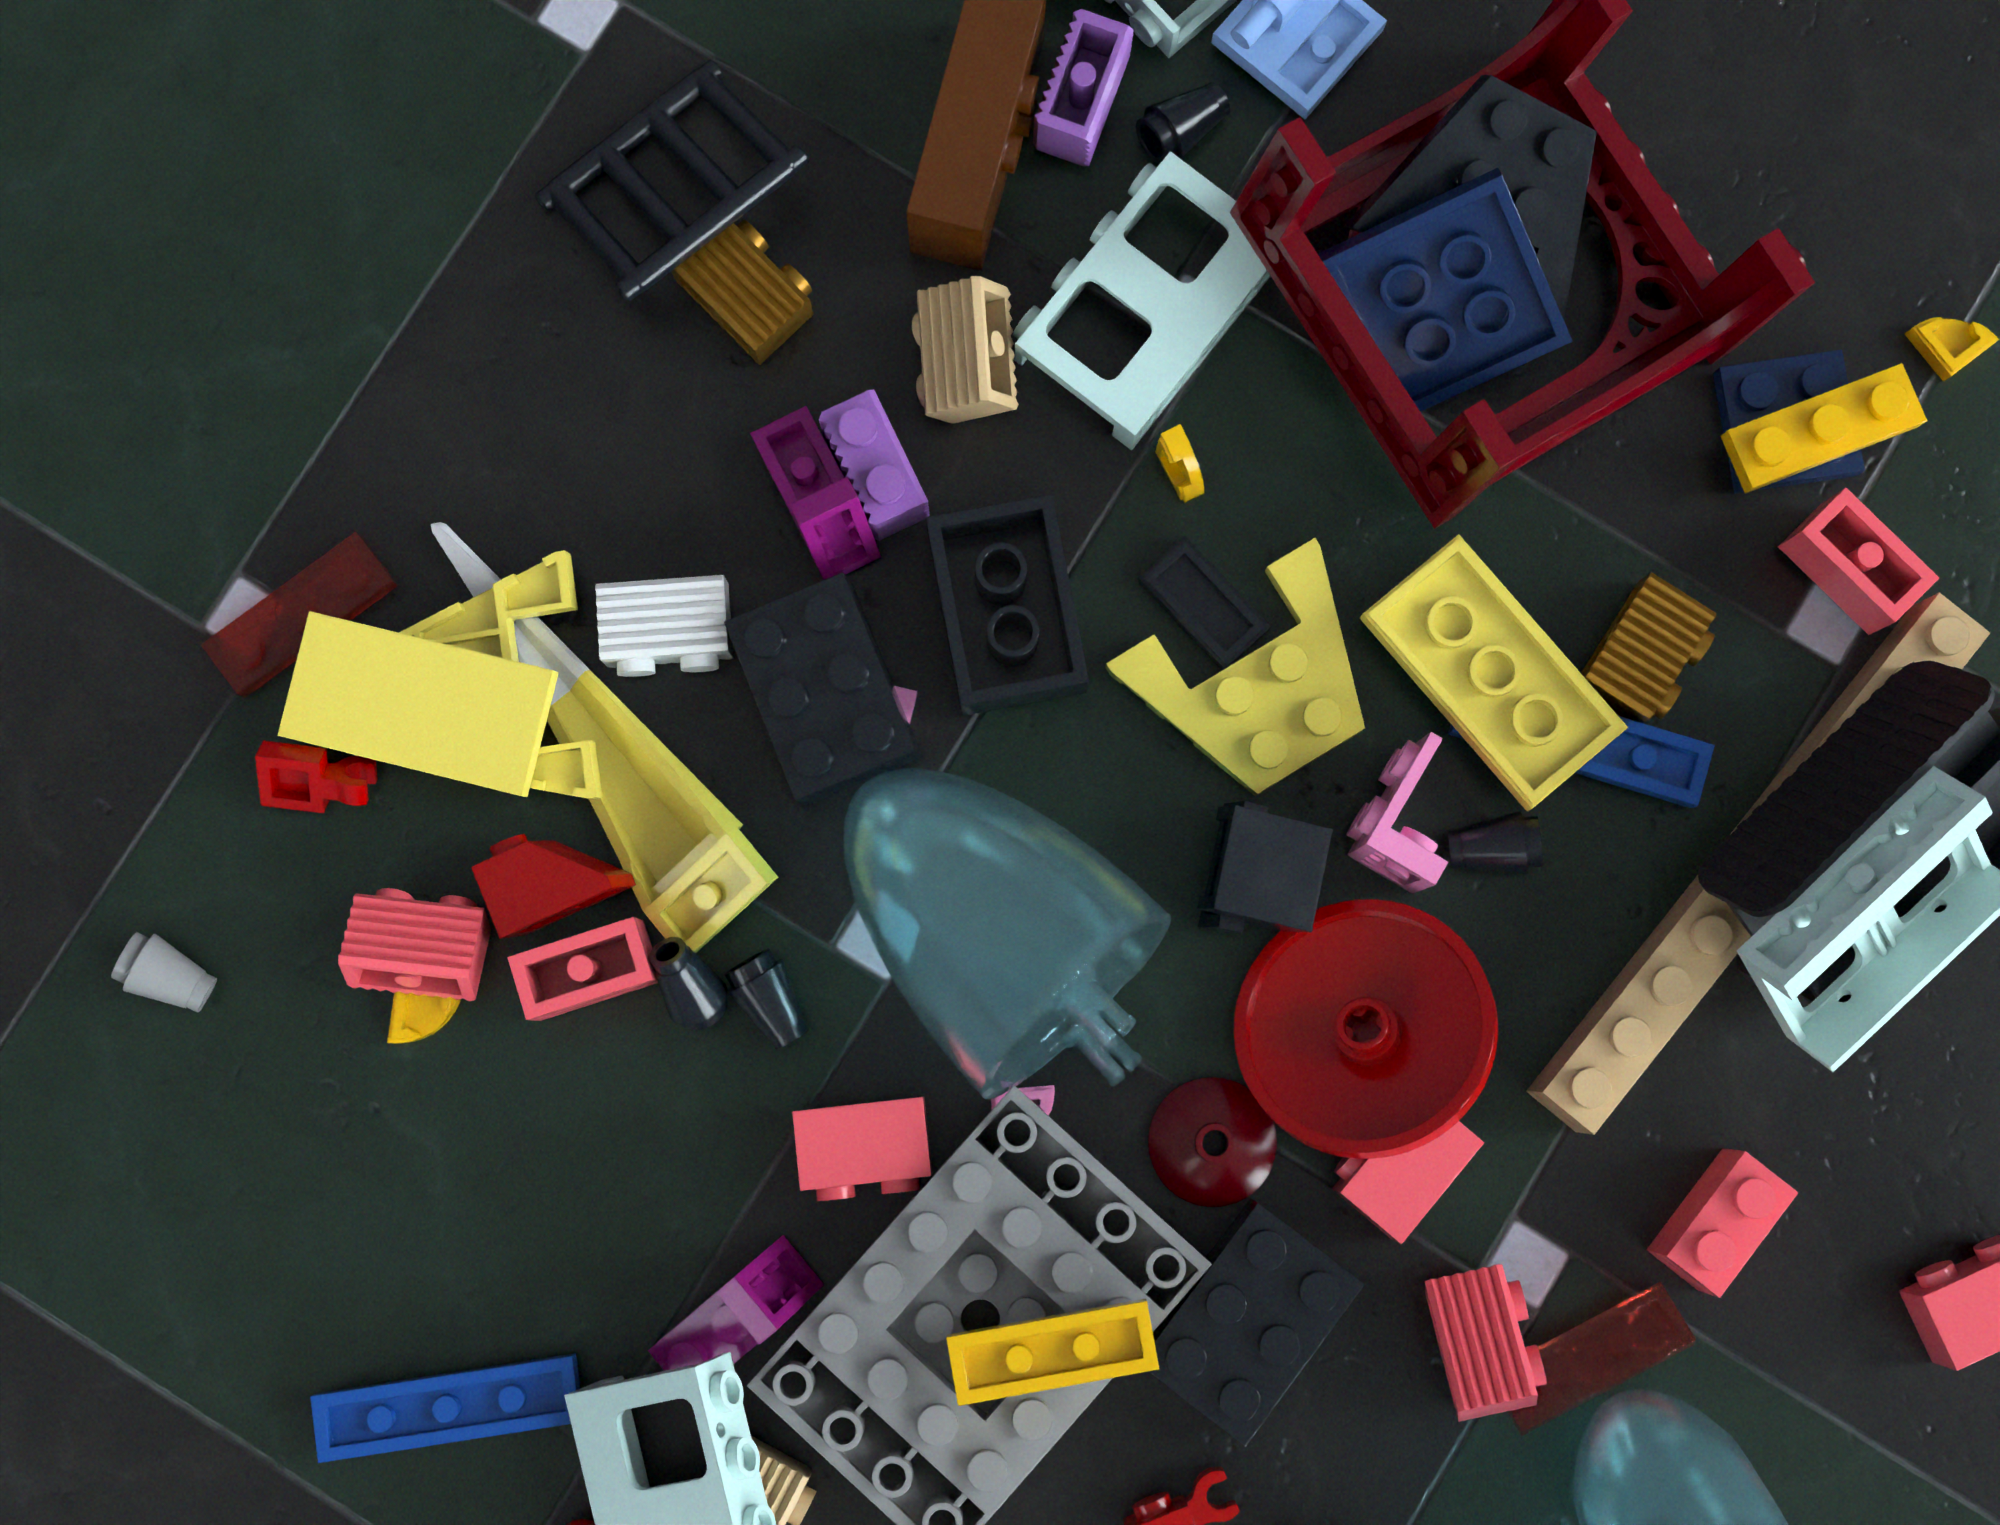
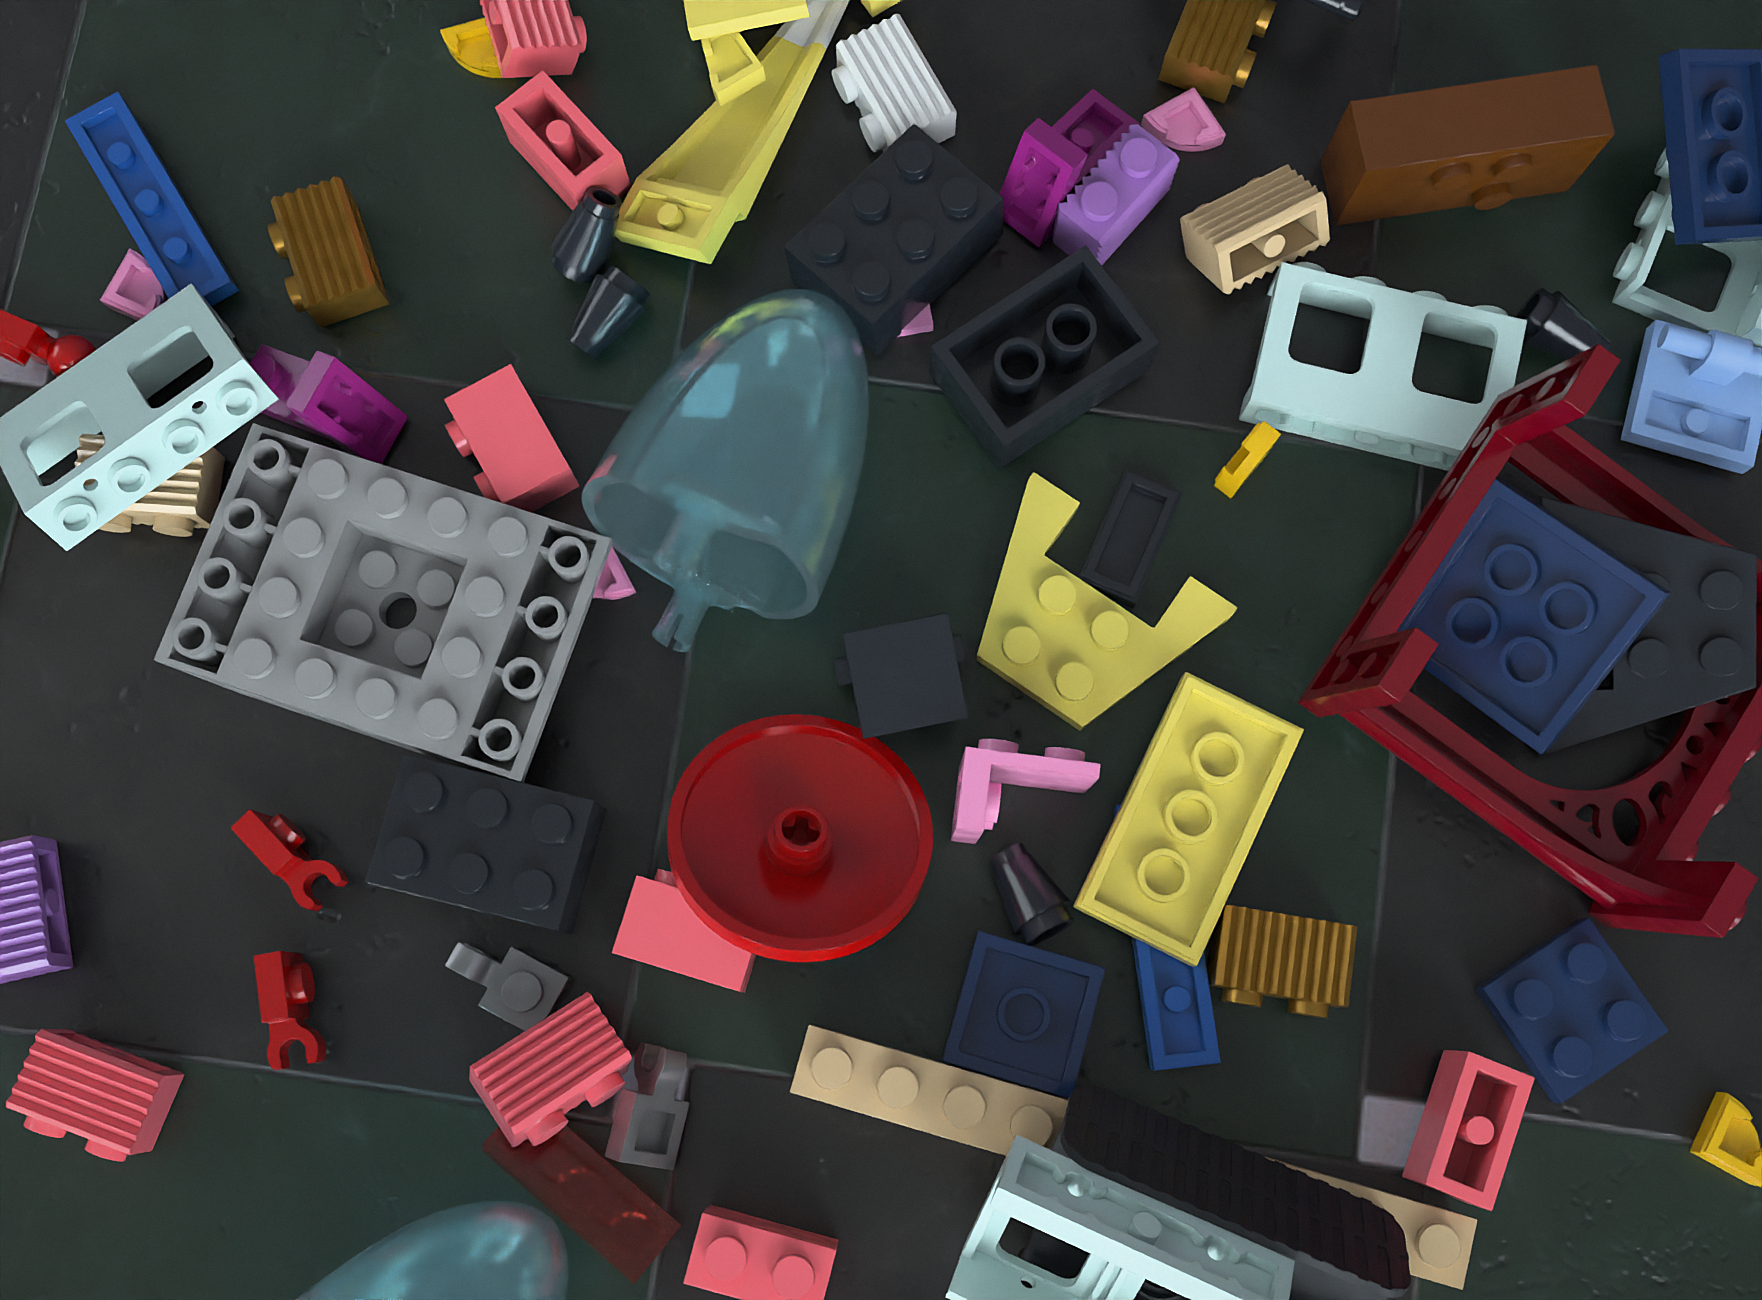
camera: 70 degrees right, 5 degrees down
red slope [471,834,636,939] -> none
yellow plate [946,1299,1159,1406] -> none
medium lavender brick [1033,9,1134,166] -> none
dark red dish [1148,1077,1277,1207] -> none
yellow plate [1721,363,1928,494] -> none
none -> bright pink tile [100,249,169,321]
none -> pearl gold brick [267,176,390,328]
none -> flat silver plate [445,942,572,1031]
none -> flat silver plate [605,1042,690,1170]
none -> dark blue plate [942,931,1106,1098]
none -> bright pink tile [1141,87,1226,152]

